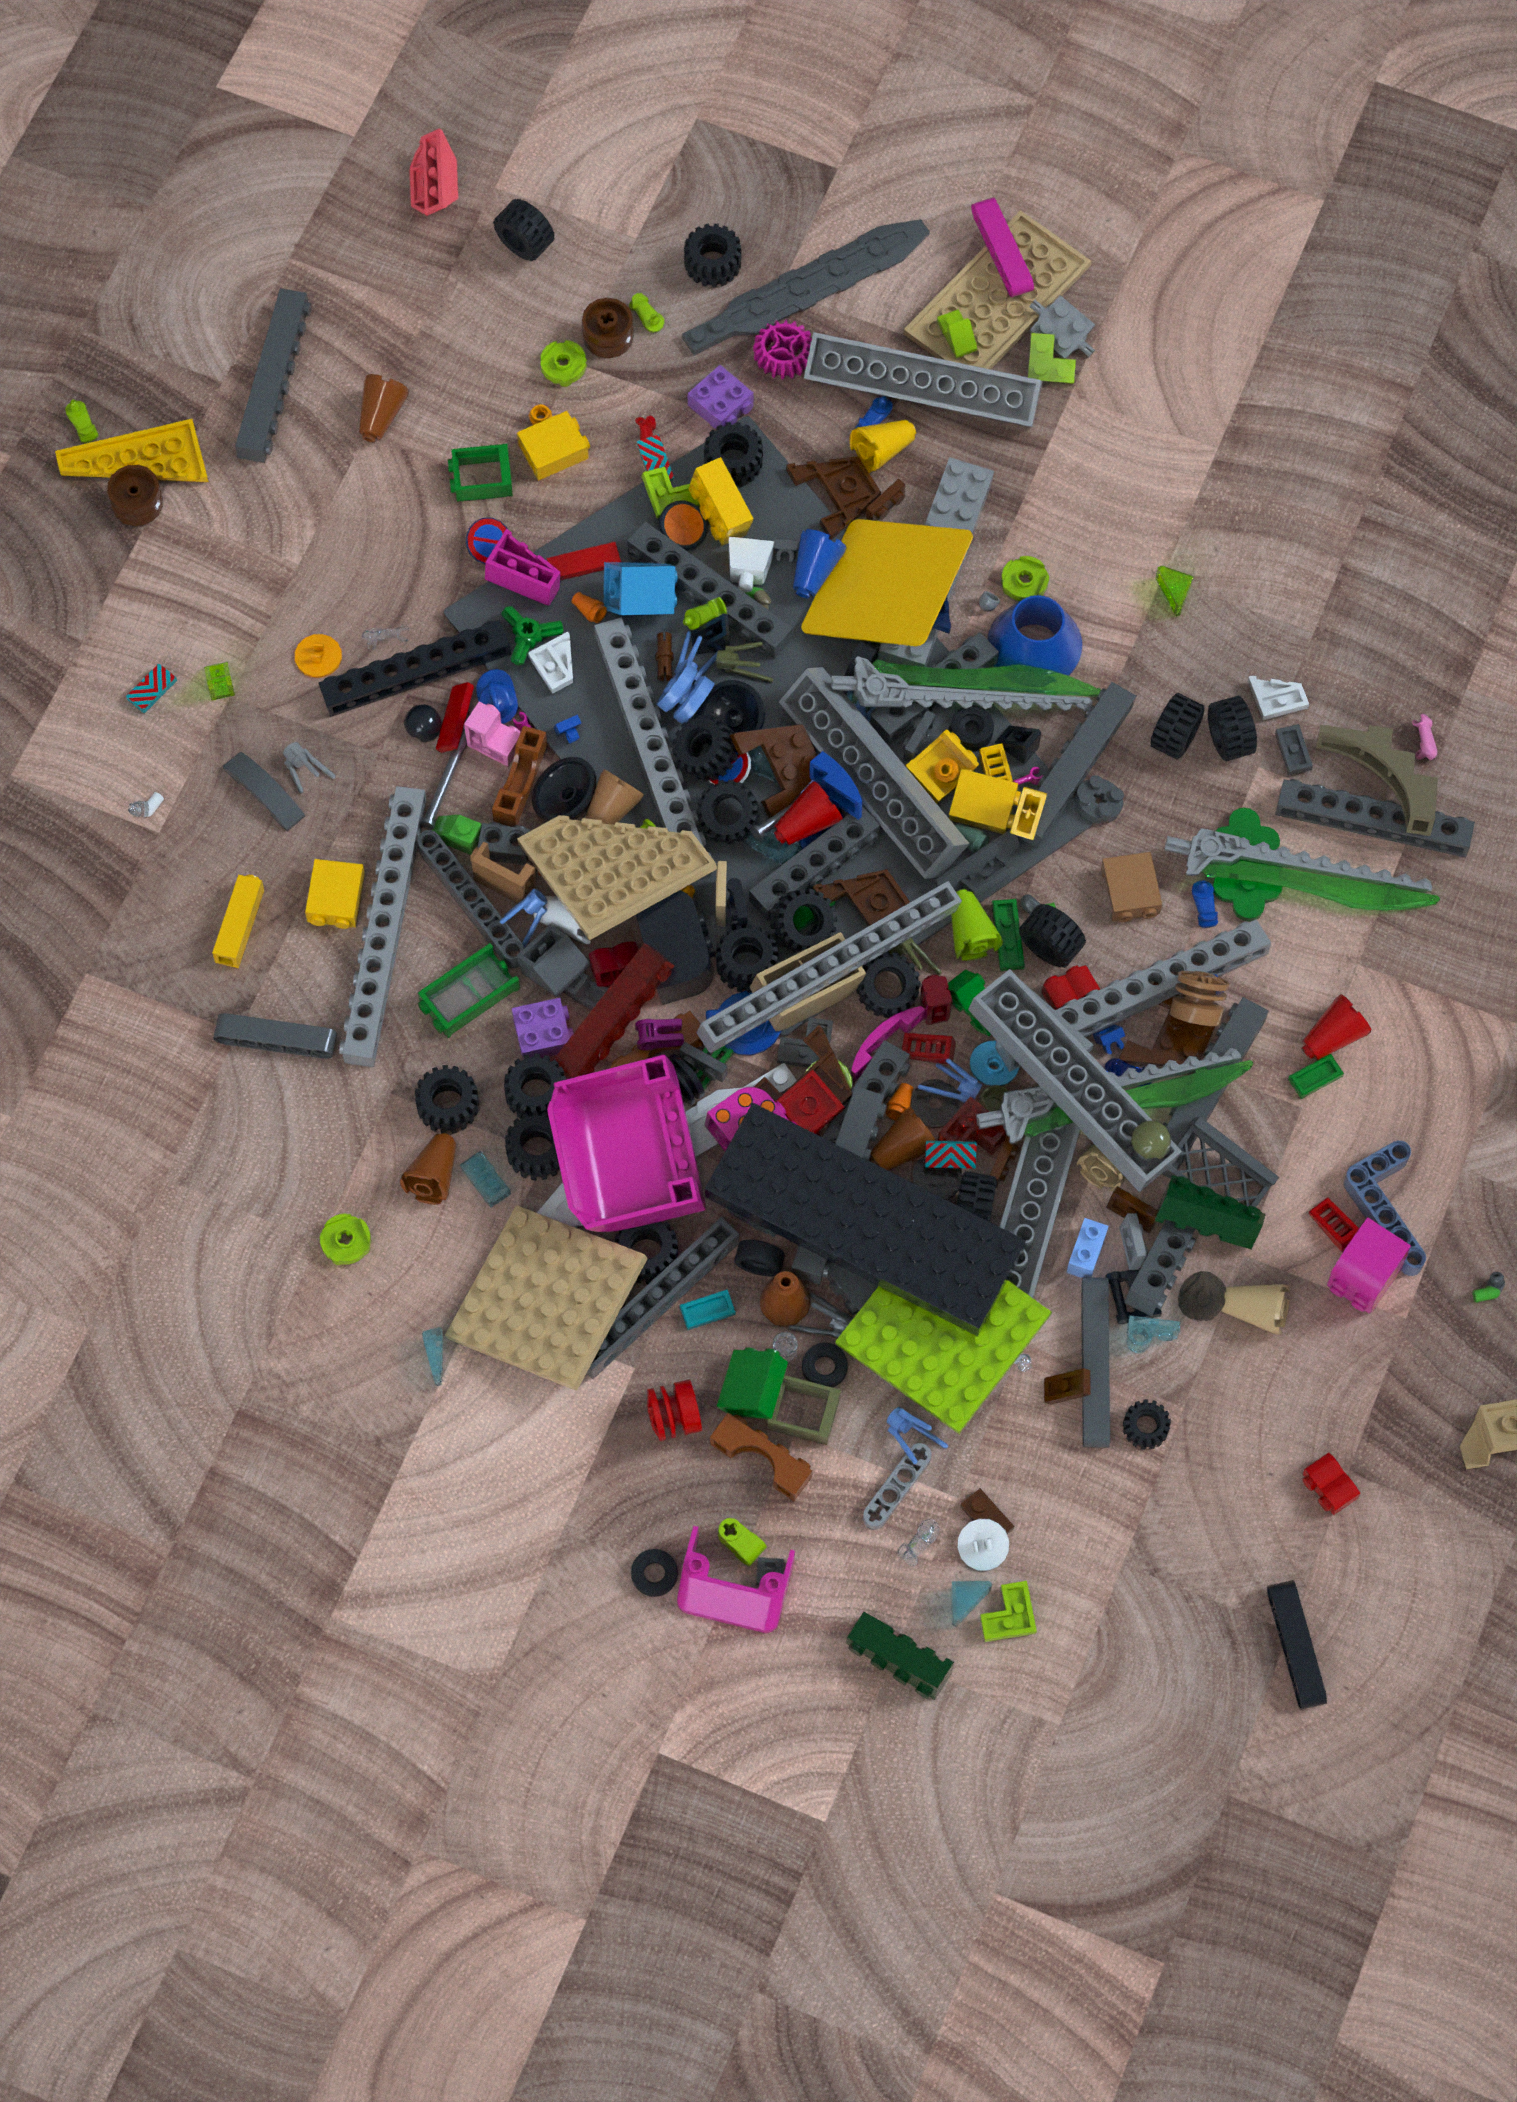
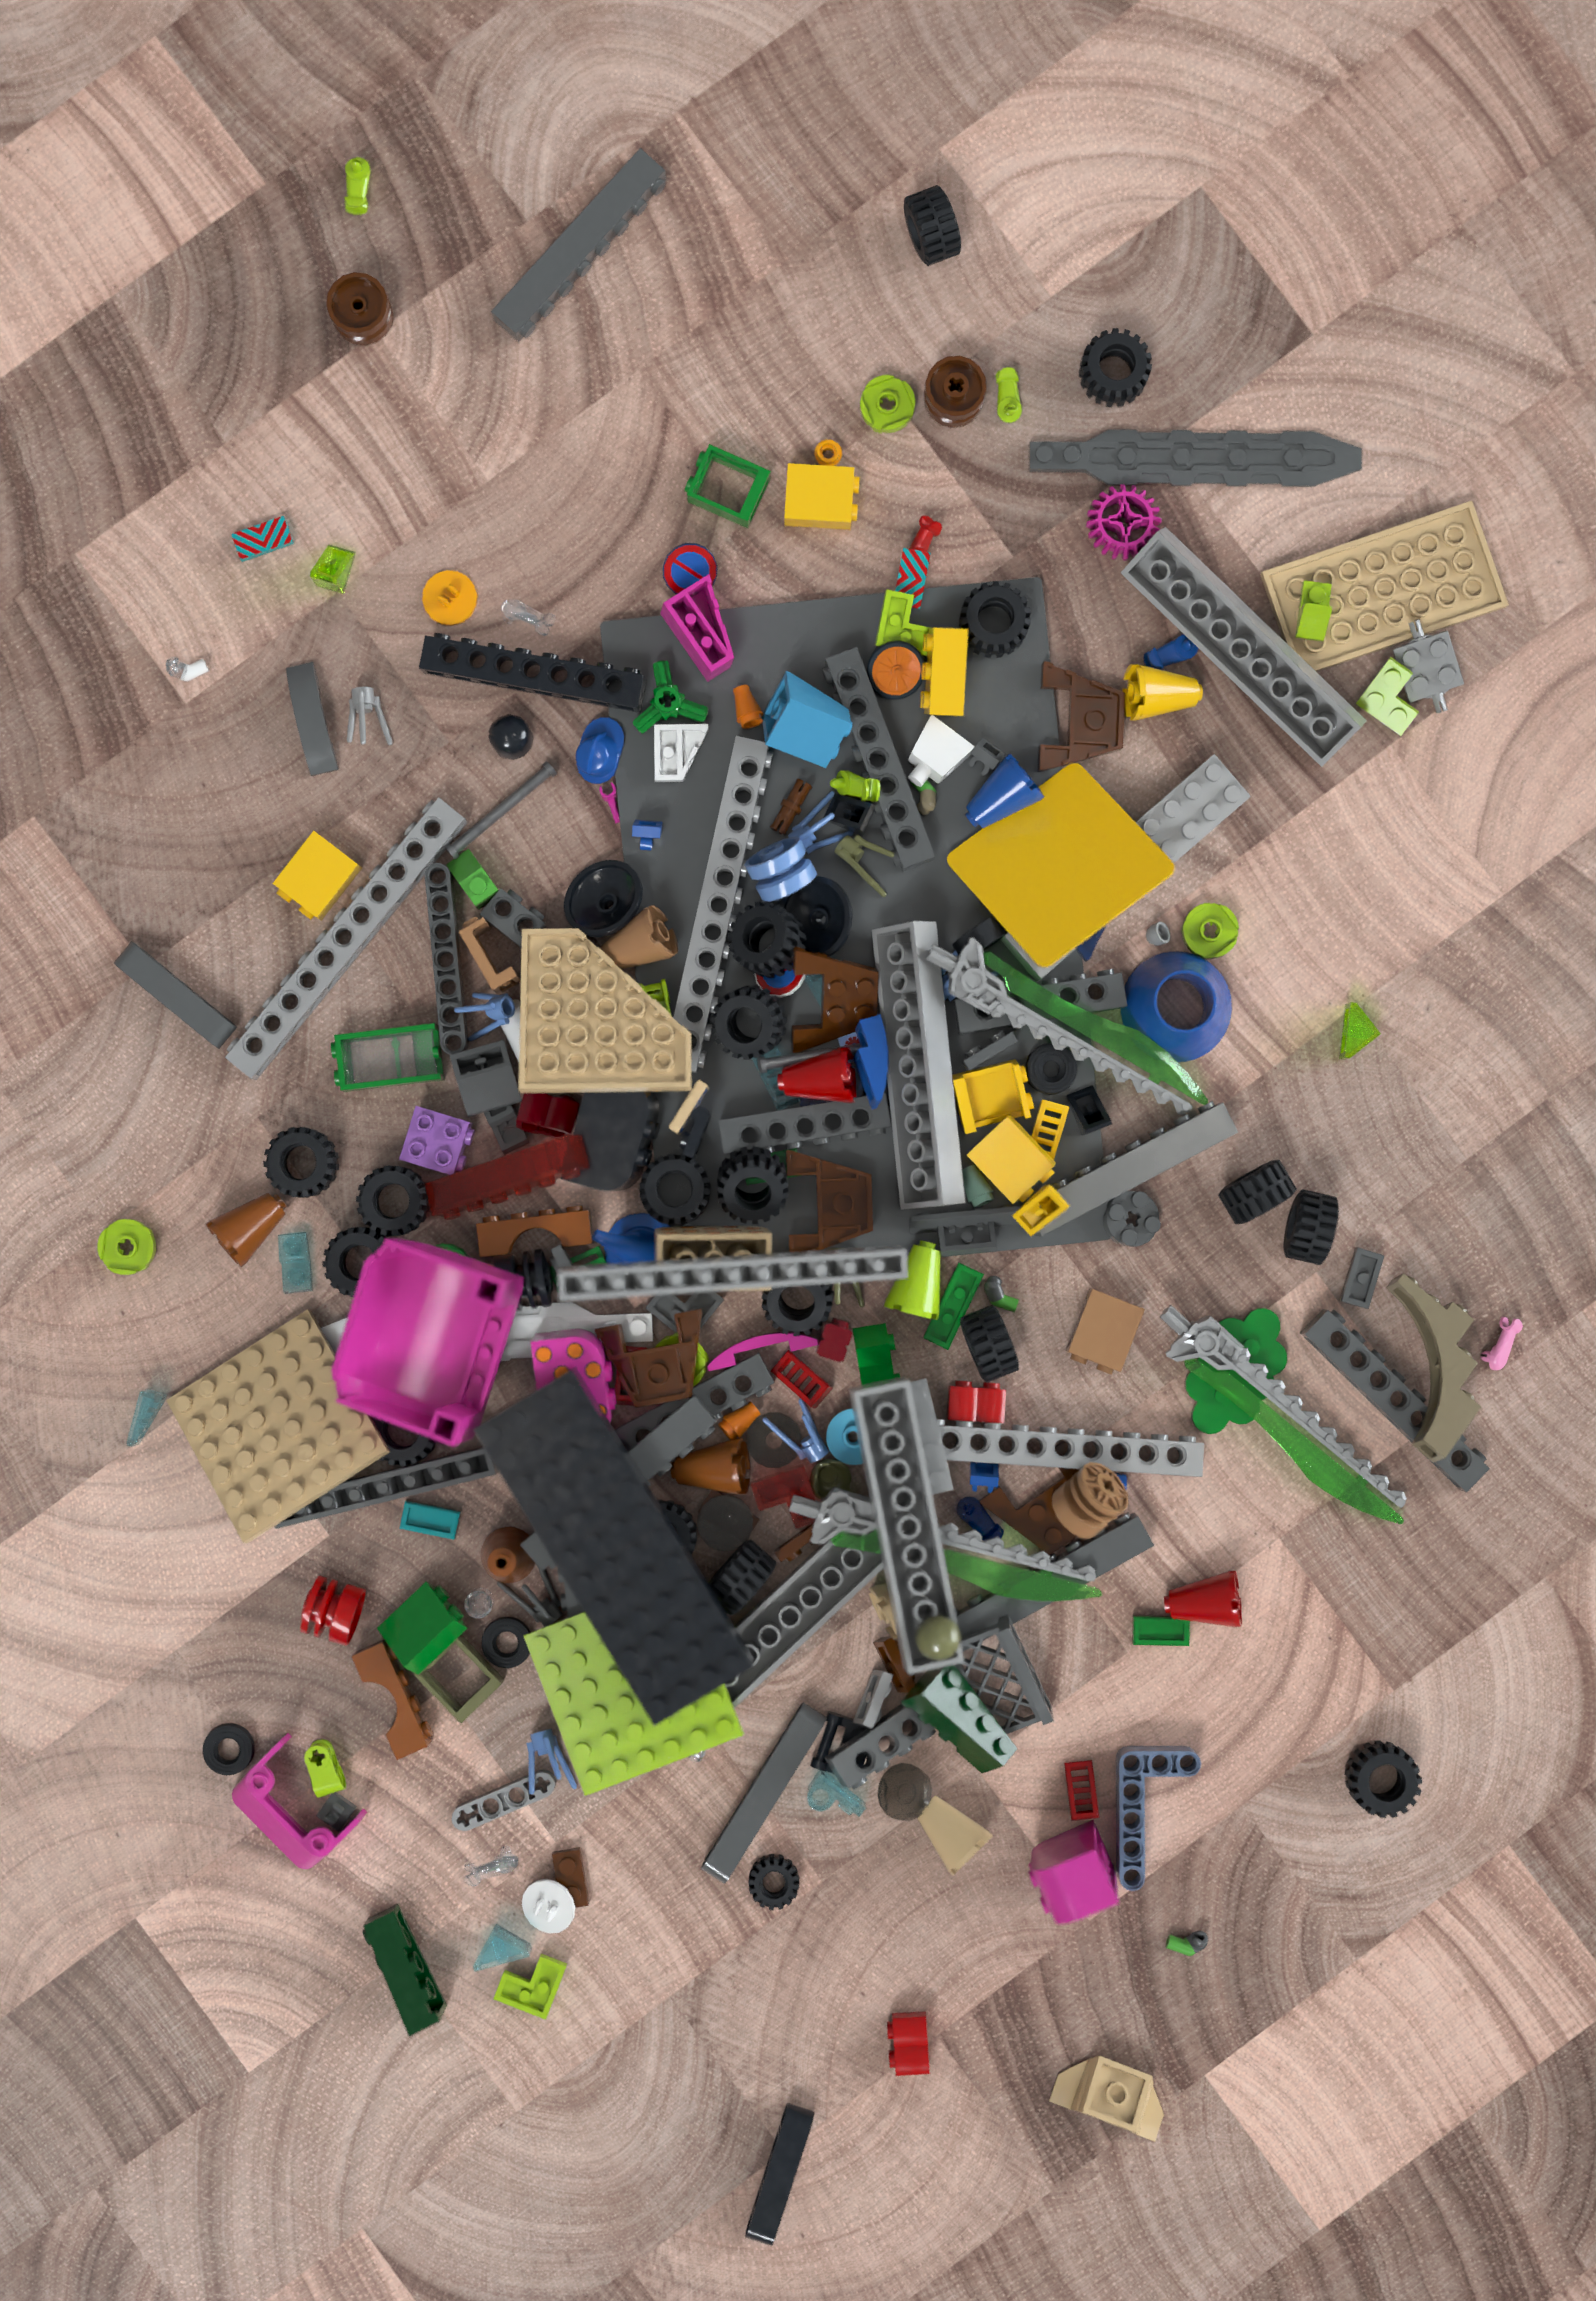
camera: 30 degrees right, 20 degrees up
yellow wing [55,419,209,482] -> none
yellow brick [212,874,264,968] -> none
dark orange cone [359,374,409,443] -> none
coral wedge [410,128,458,216] -> none
red tile [435,682,474,753] -> none
bright pink brick [464,702,521,767] -> none
dark orange arch [492,726,547,827] -> none
red tile [546,542,621,581] -> none
magenta piece [635,1019,684,1050] -> none
medium lavender brick [688,365,754,430] -> none
black tyre [734,1239,785,1277] -> none
red tile [775,1070,845,1134] -> none
reddish brown plate [866,478,905,521] -> none
tile [925,1141,977,1169] -> none
light orange plate [935,758,959,783] -> none
dark pink beam [971,197,1034,297] -> none
dark pink hand [1012,767,1043,785] -> none
reddish brown plate [1044,1368,1091,1405] -> none
light blue brick [1066,1218,1109,1278] -> none
blue piece [1192,880,1218,928] -> none
white wing [1248,676,1309,720] -> none

